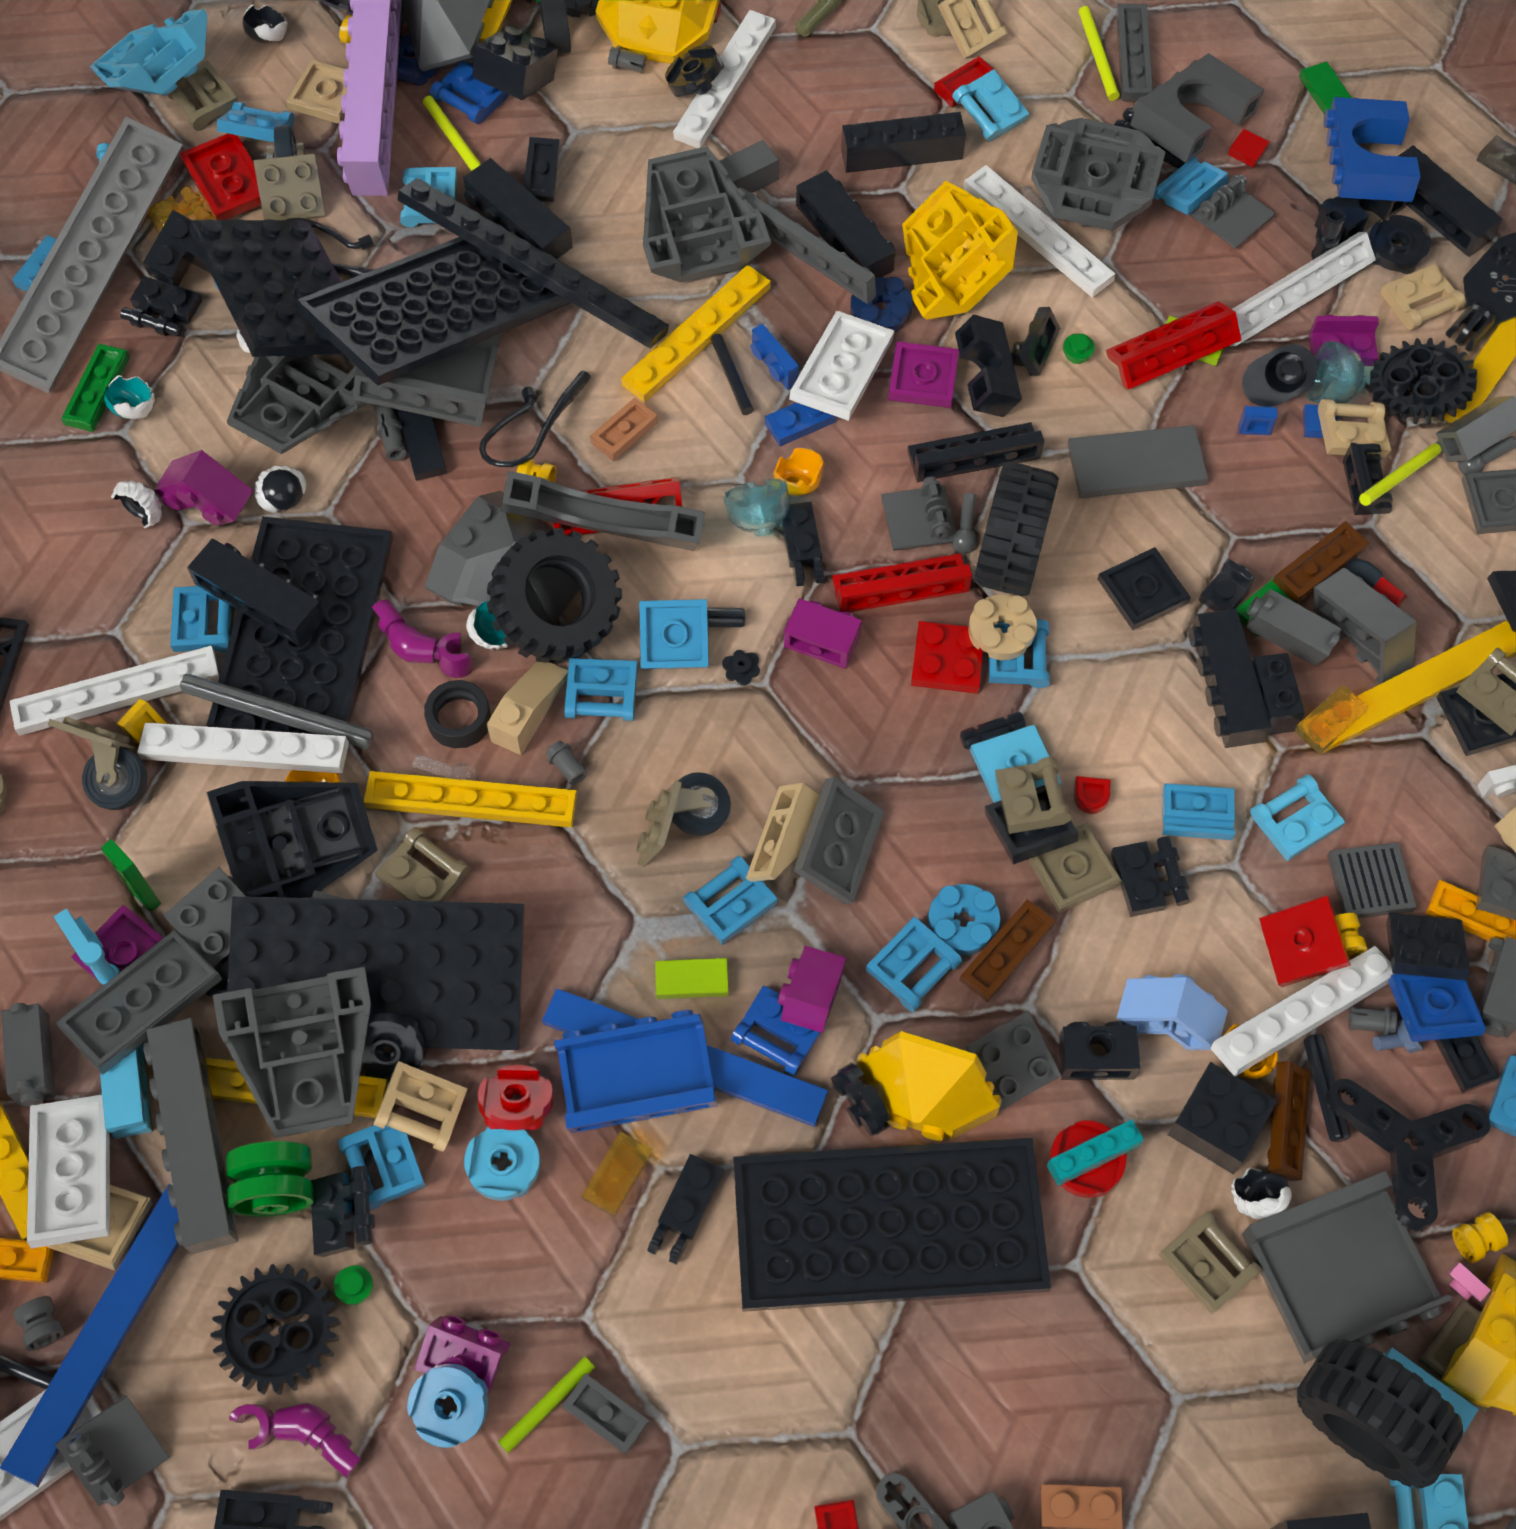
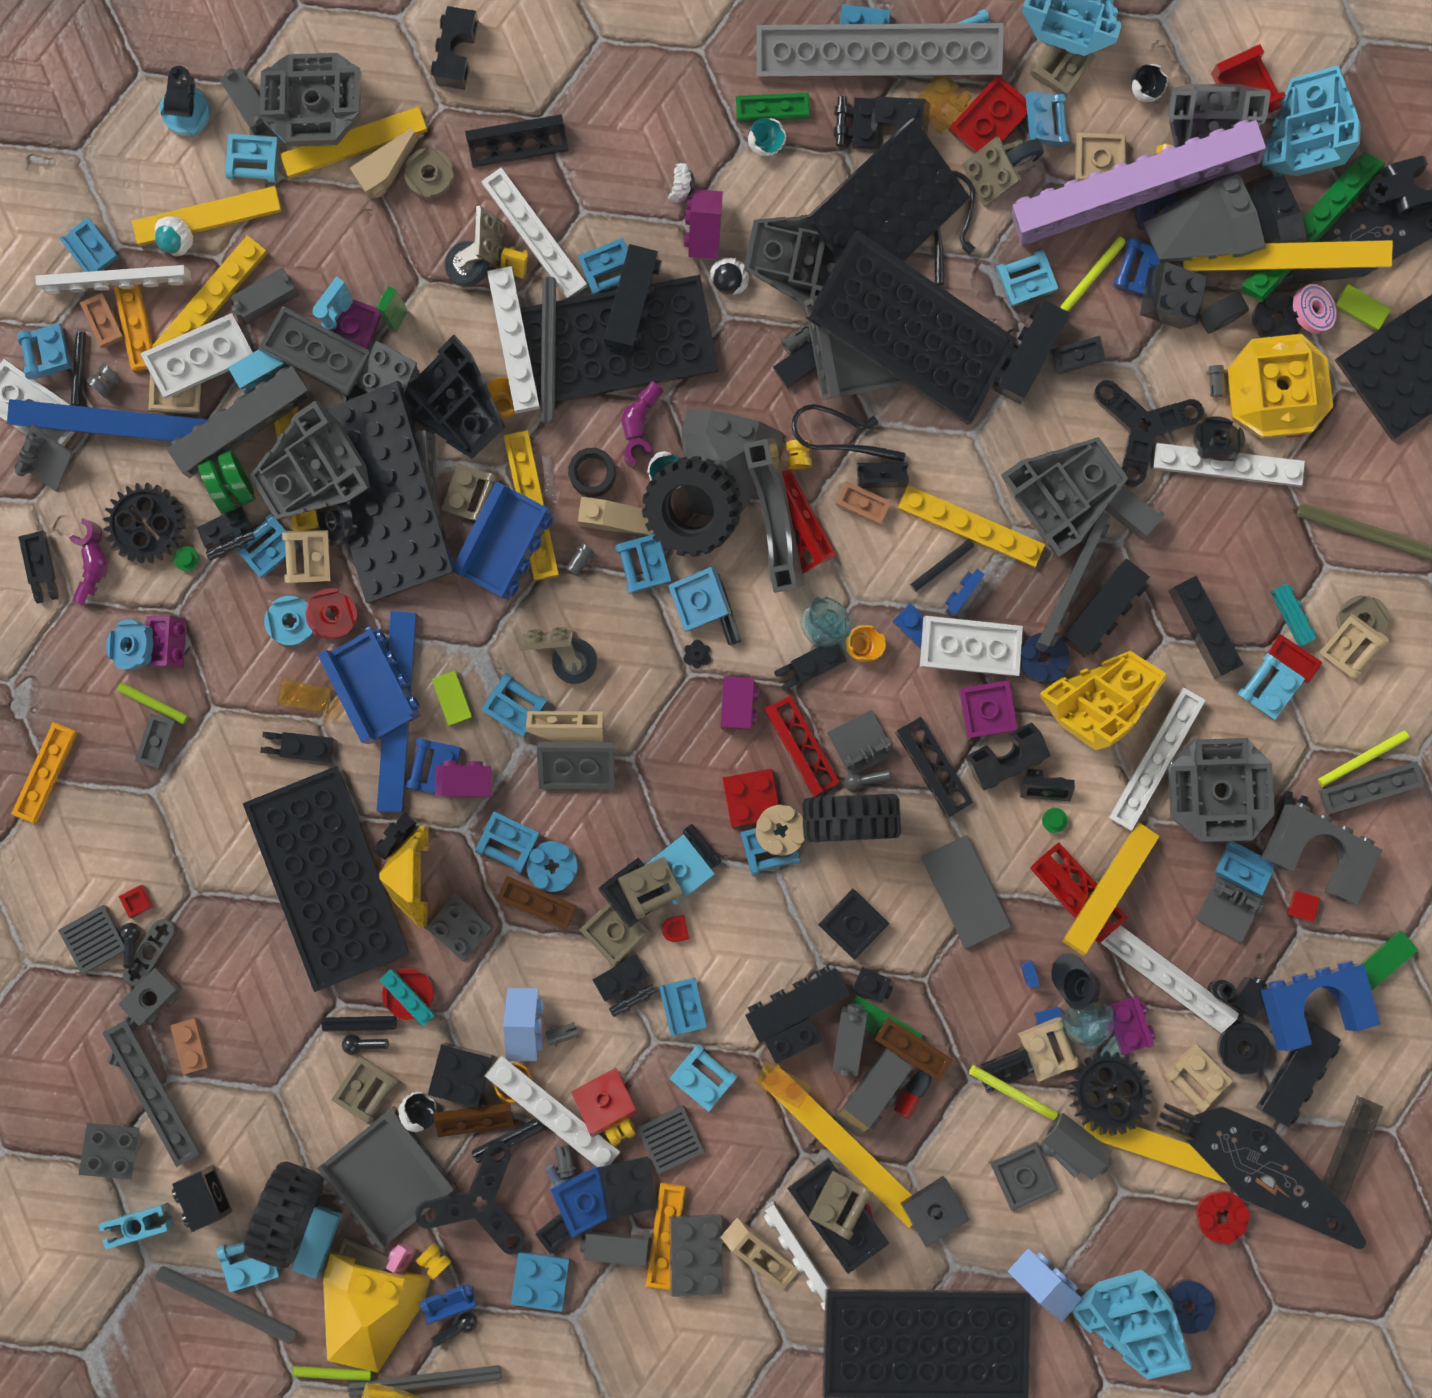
camera: 75 degrees right, 20 degrees up
black plate [397,178,669,349] -> none
black brick [1058,1021,1141,1080] -> none
none -> black axle [321,1016,397,1032]
none -> black bar [342,1034,389,1055]
none -> blue panel [454,481,554,600]
none -> dark grey pin [545,1022,579,1047]
none -> black hinge [857,462,909,488]
none -> yellow tile [1062,822,1160,956]
none -> black piece [1094,380,1204,487]
none -> teal piece [1270,583,1317,647]

